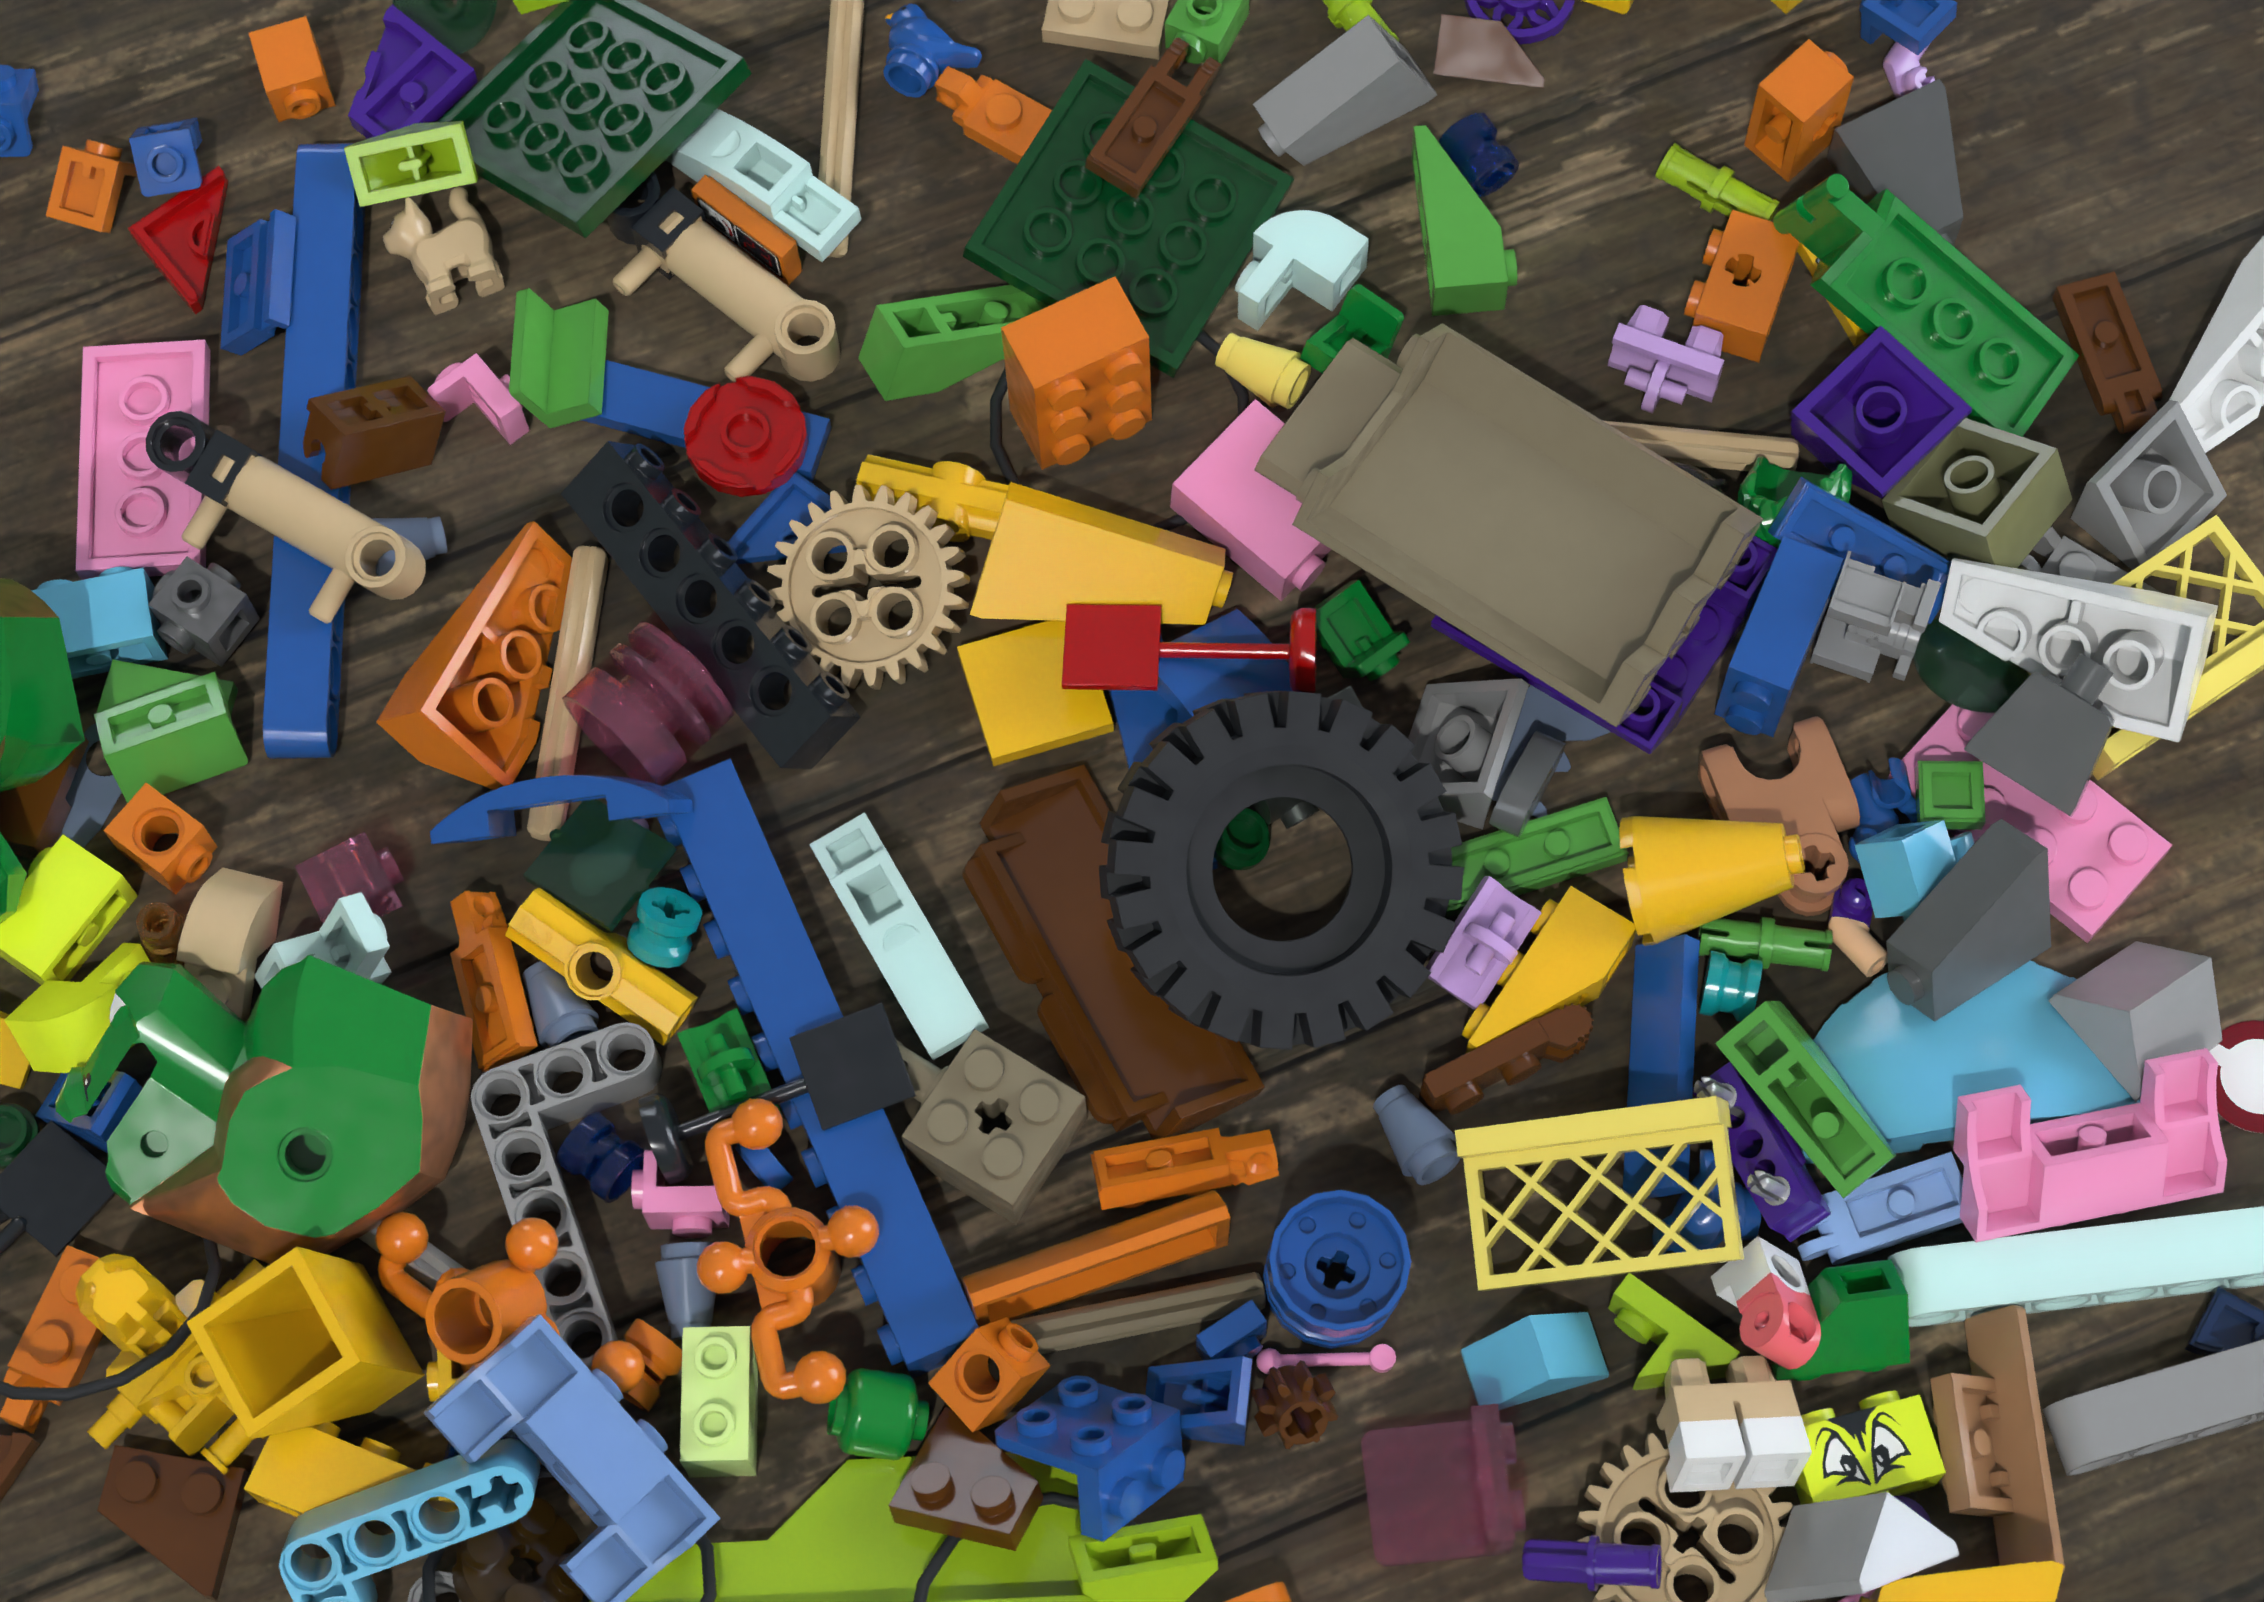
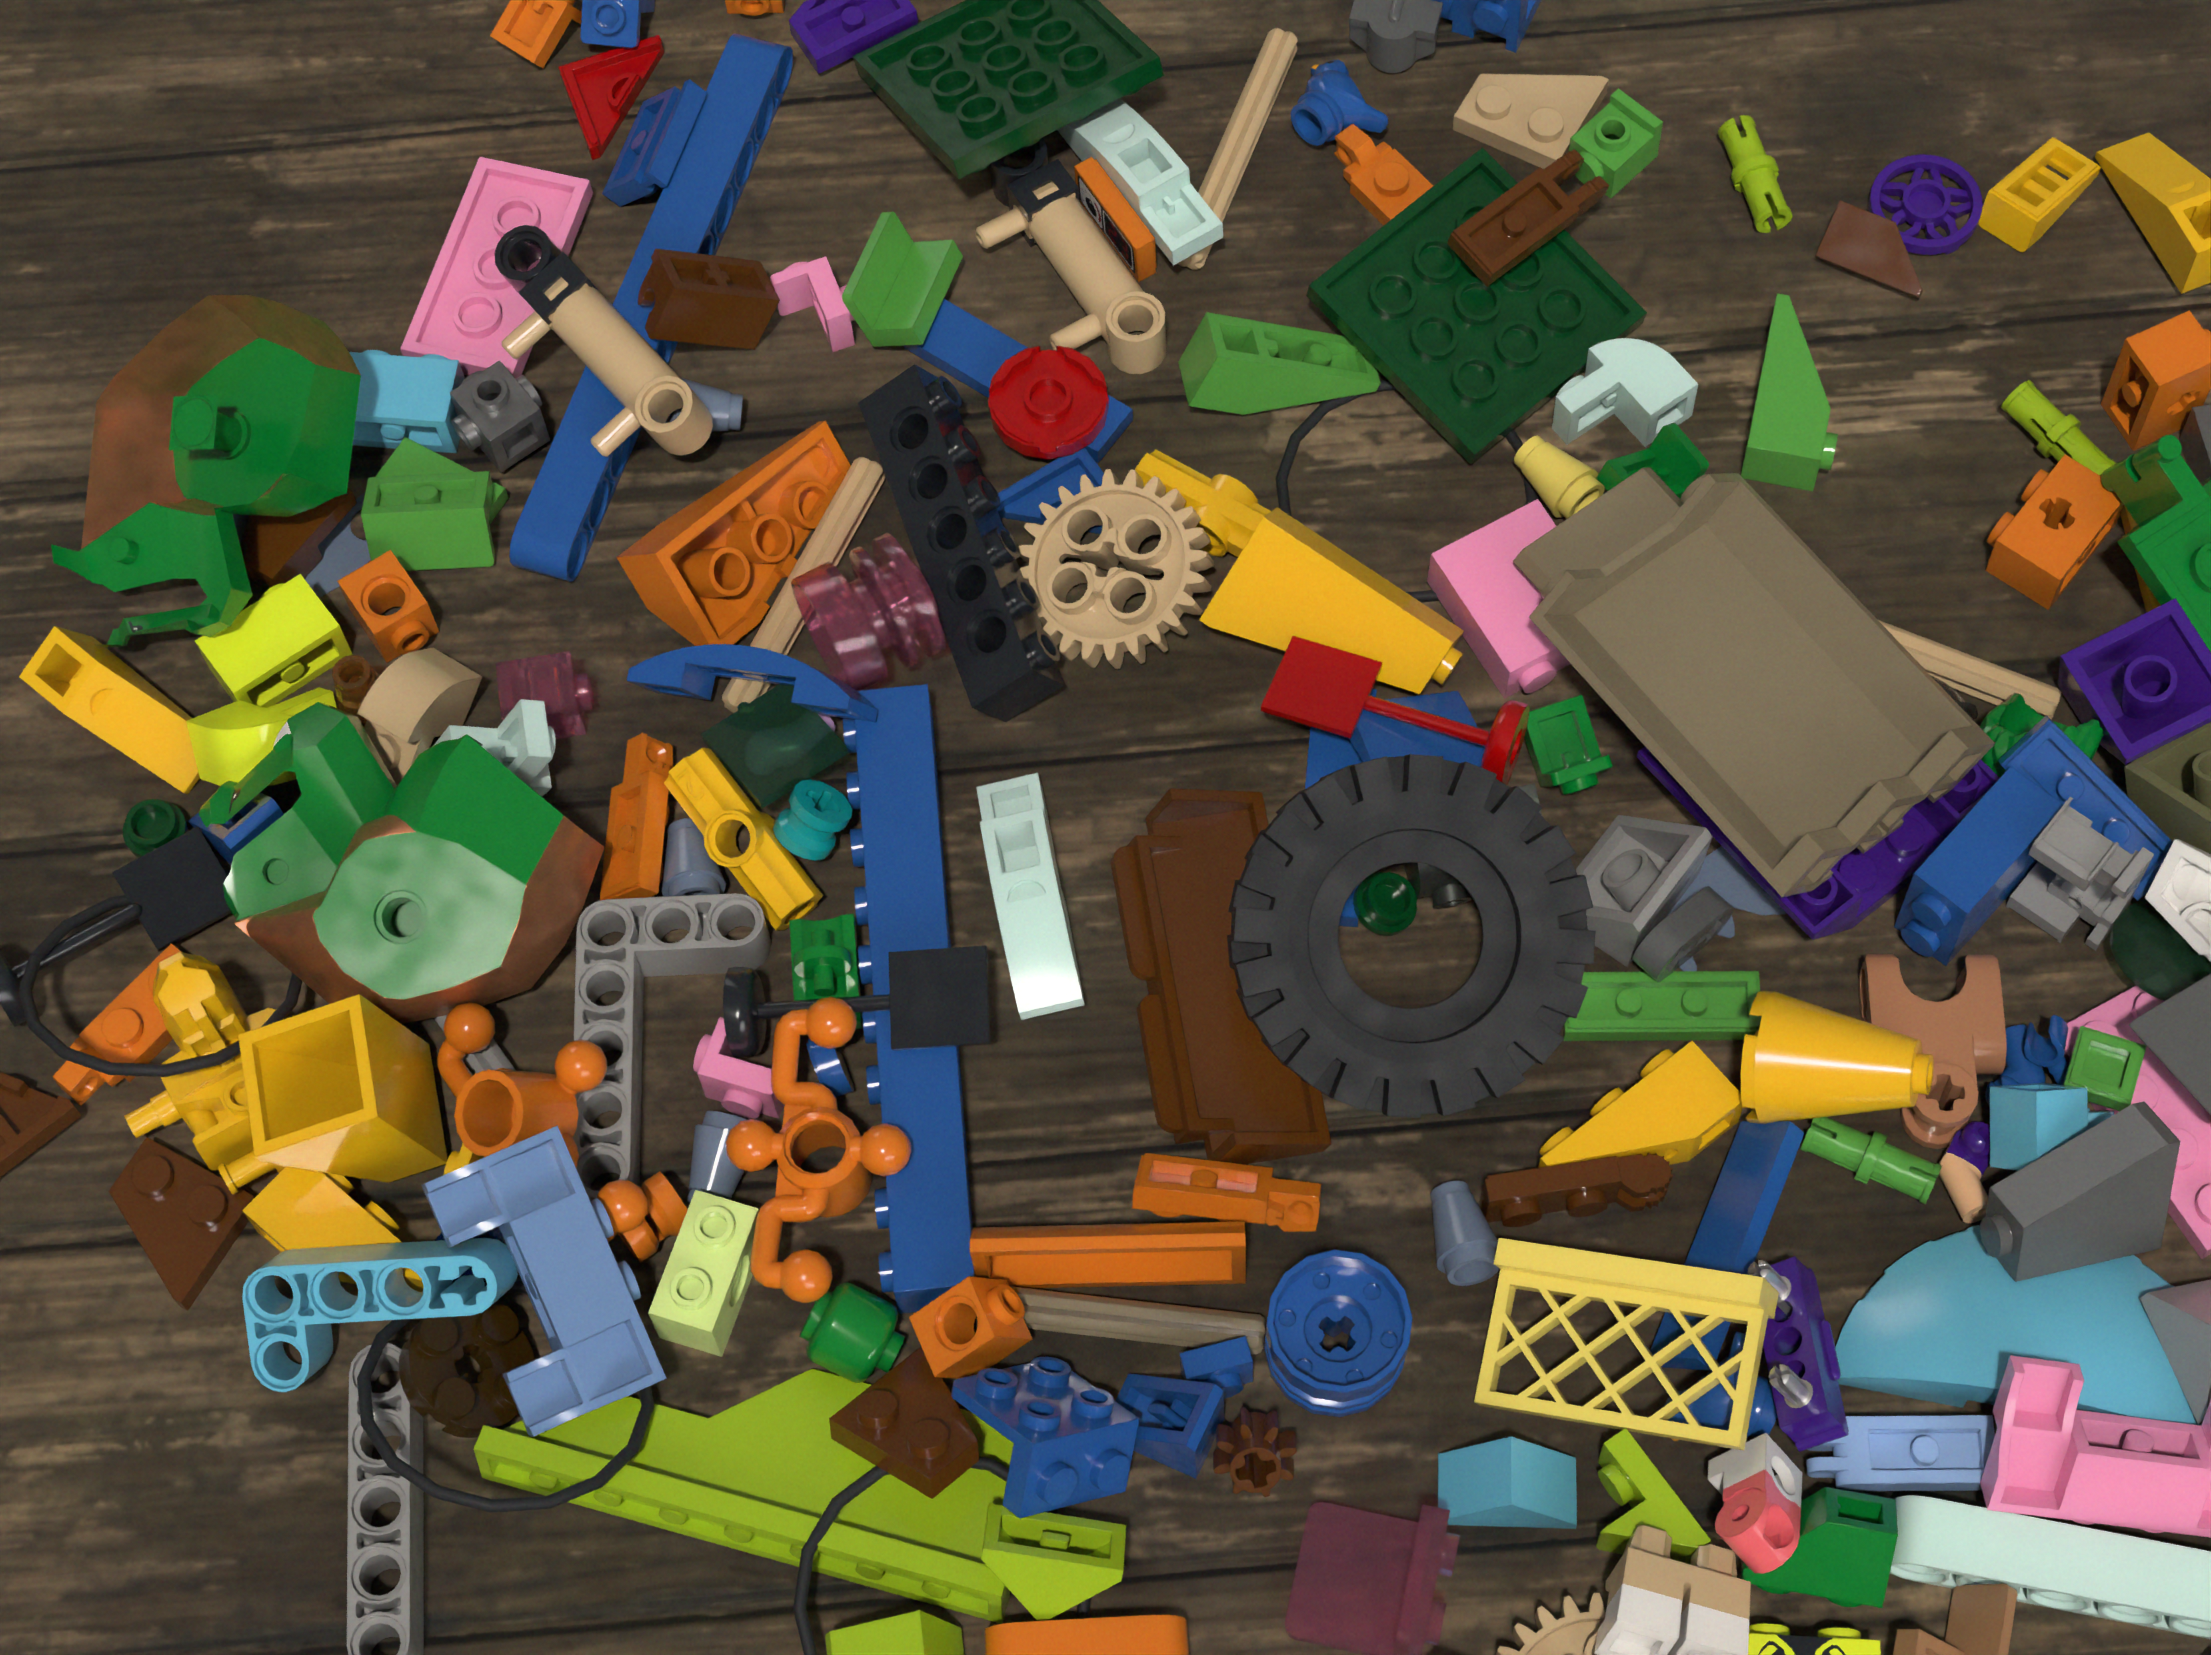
camera: 20 degrees right, 5 degrees down
lime slope [344,121,479,207] -> none
tan animal [383,187,505,315] -> none
clear blue wheel [556,1112,645,1203] -> none
dark tan brick [896,1029,1087,1225] -> none
yellow tile [957,620,1114,767] -> none
orange brick [1001,276,1152,470] -> none
light grey slope [1253,15,1438,166] -> none
bright pink hinge [1256,1344,1396,1374] -> none
lavender hips [1425,876,1542,1010] -> none
clear blue wheel [1438,113,1519,198] -> none
lavender hips [1608,305,1724,414] -> none
teal wheel [1698,951,1763,1022] -> none
bright green slope [1715,1001,1896,1198] -> none

